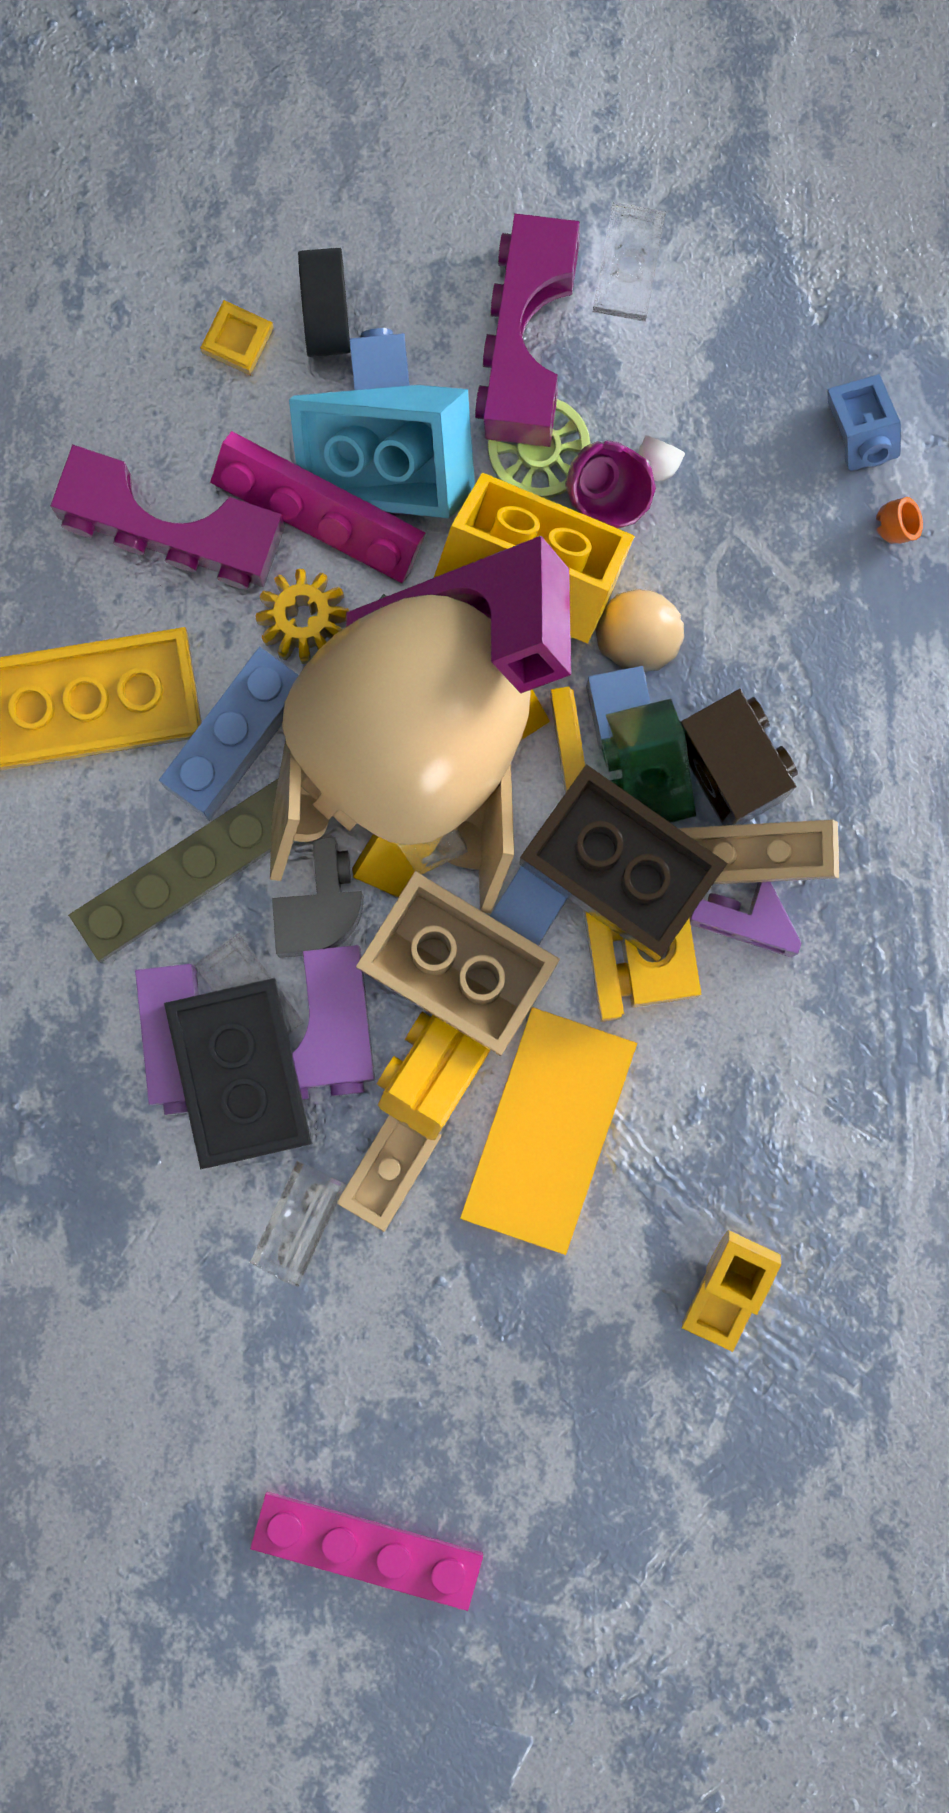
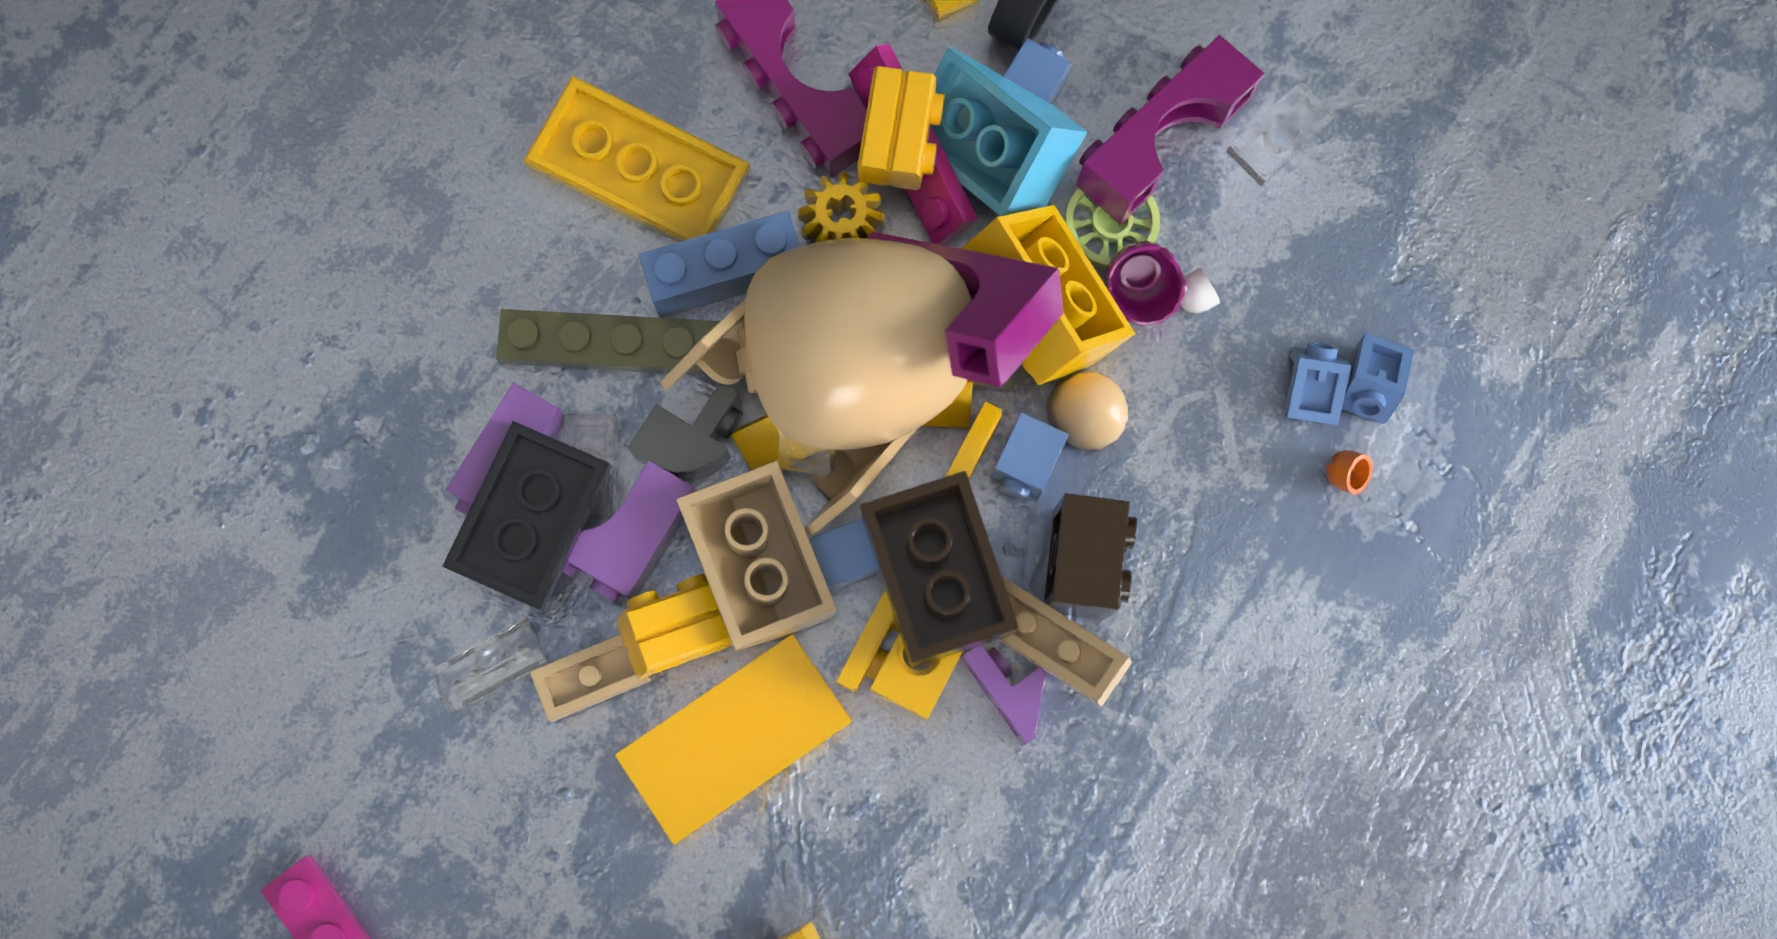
camera: 35 degrees right, 5 degrees down
clear green brick [600,698,696,823] -> none
none -> yellow brick [857,66,945,190]
none -> medium blue bracket [1284,342,1352,425]

